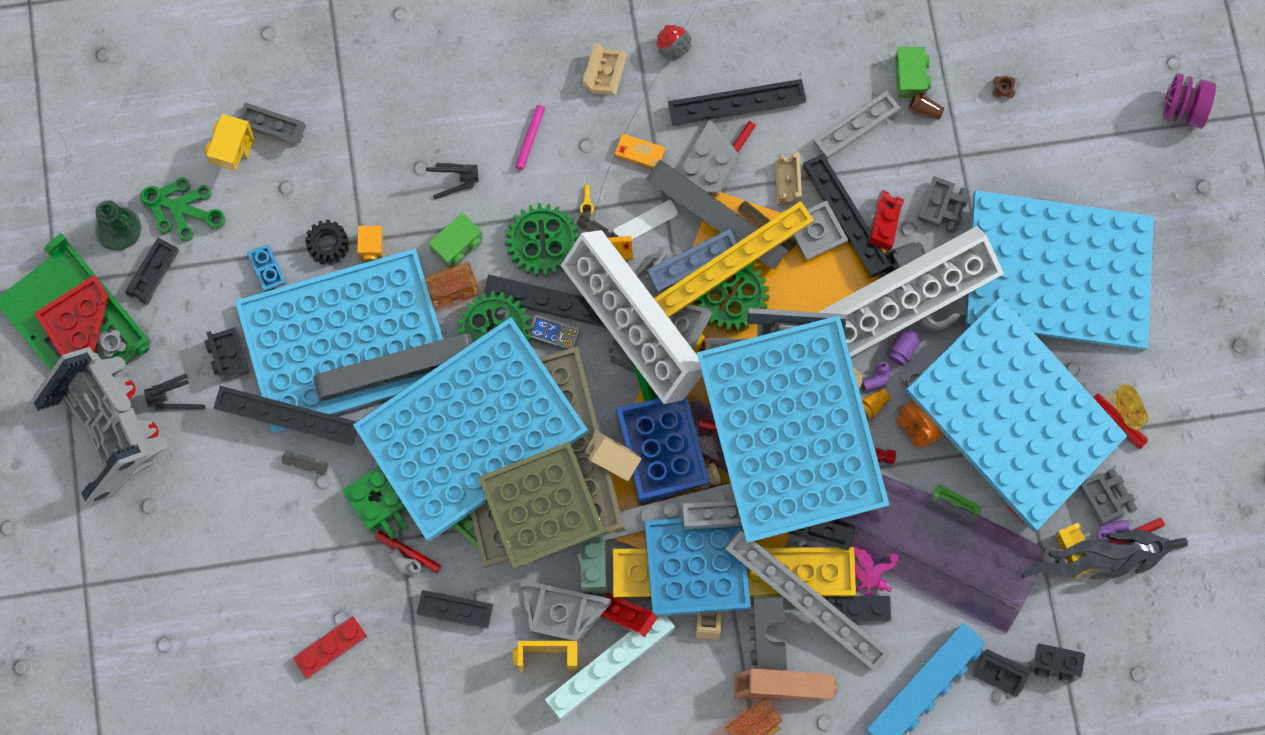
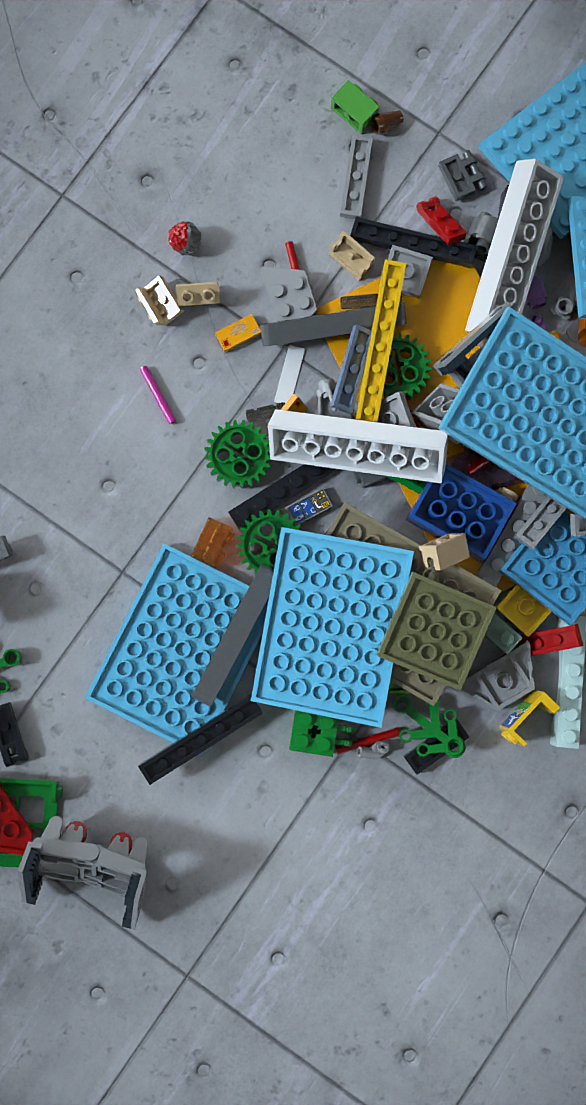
camera: 45 degrees left, 10 degrees up
light grey plate [98,330,126,357] -> none
black plant [144,374,205,411] -> none
black bracket [204,327,250,381] -> none
dark azure slope [247,244,286,292] -> none
clear smoke axle [282,450,329,476] -> none
red plate [292,616,367,679] -> none
black tyre [305,220,349,265] -> none
light orange brick [357,226,383,262] -> none
black plant [426,163,479,199] -> none
bright green brick [429,212,483,269] -> none
yellow hand [580,185,594,215] -> none
black plate [668,79,806,126] -> none
reddish brown plate [993,76,1015,99] -> none
none -> tan bracket [176,282,220,306]
none -> green plant [393,695,466,758]

